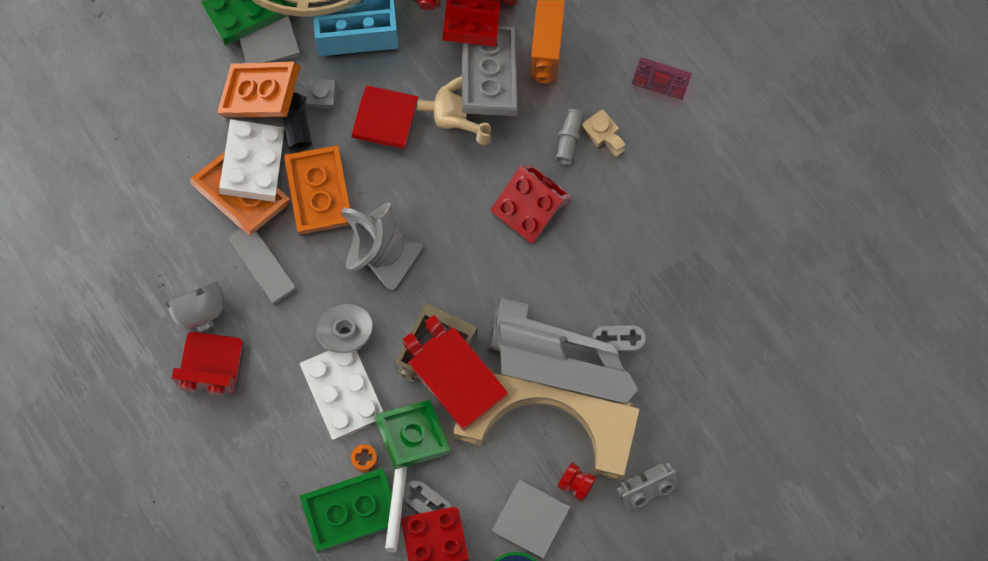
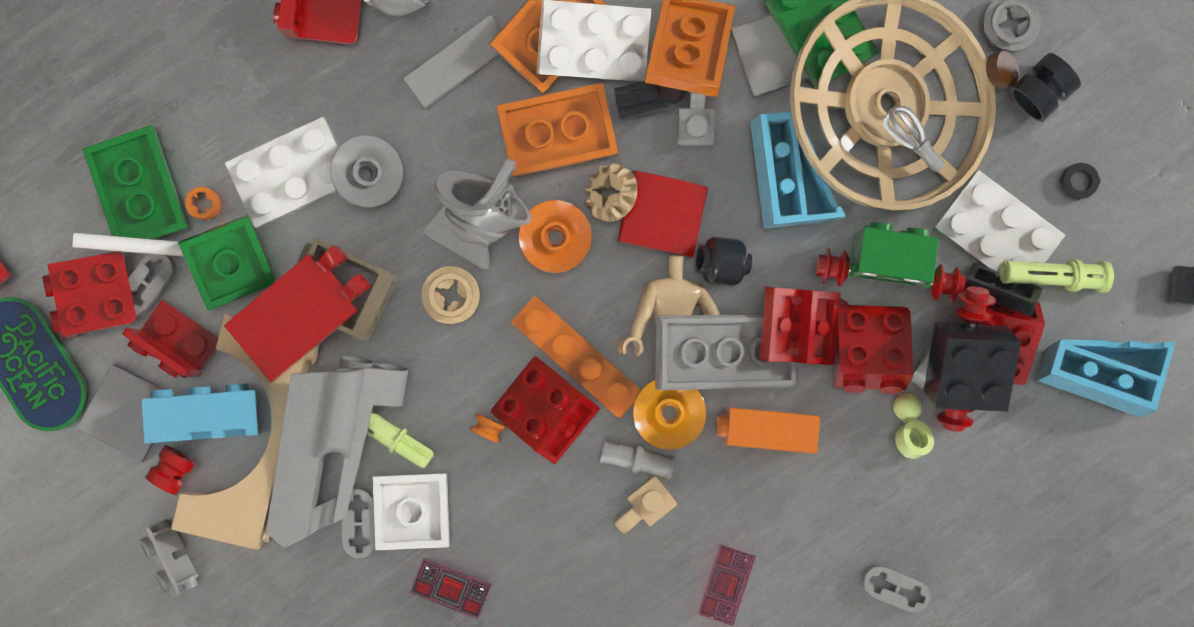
camera: 85 degrees right, 15 degrees up
none -> red bracket [122,299,219,378]
none -> medium azure wedge [141,384,259,444]
none -> yellowish green axle [367,411,434,468]
none -> white plate [373,473,450,550]
none -> tile [410,557,492,619]
none -> tan gear [422,266,480,324]
none -> orange bush [470,413,506,443]
none -> orange plate [511,296,641,419]
none -> orange dish [519,200,592,273]
none -> tan gear [583,163,637,222]
none -> light orange dish [633,380,706,450]
none -> black head [696,237,752,286]

